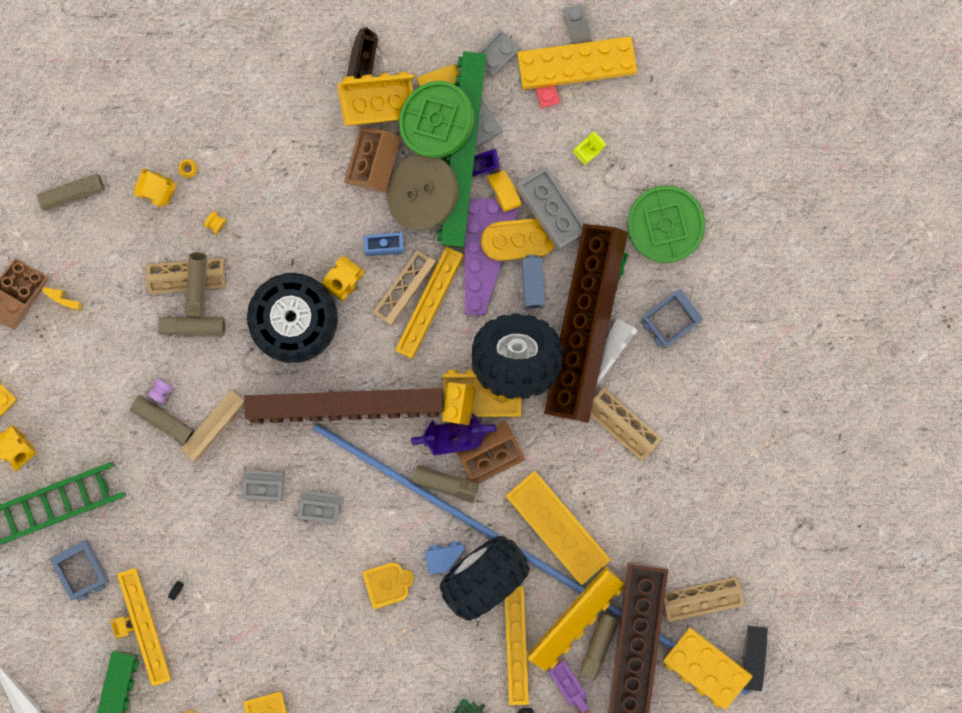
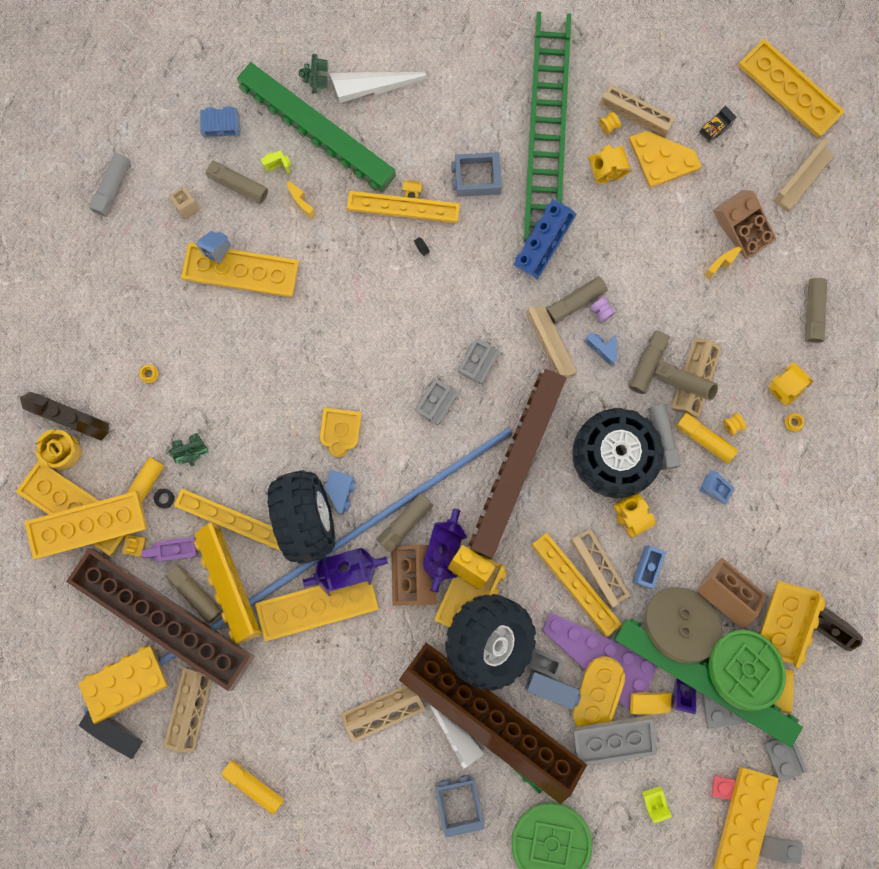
camera: 115 degrees right, 5 degrees down
none -> yellow piece [220,760,285,815]
none -> dark purple plate [303,548,388,596]
none -> blue brick [513,199,577,280]
none -> light grey slope [527,648,566,680]
none -> medium blue slope [584,332,617,367]
none -> light grey piece [648,404,681,470]
none -> yellow piece [675,412,738,464]
none -> medium blue slope [700,470,734,505]

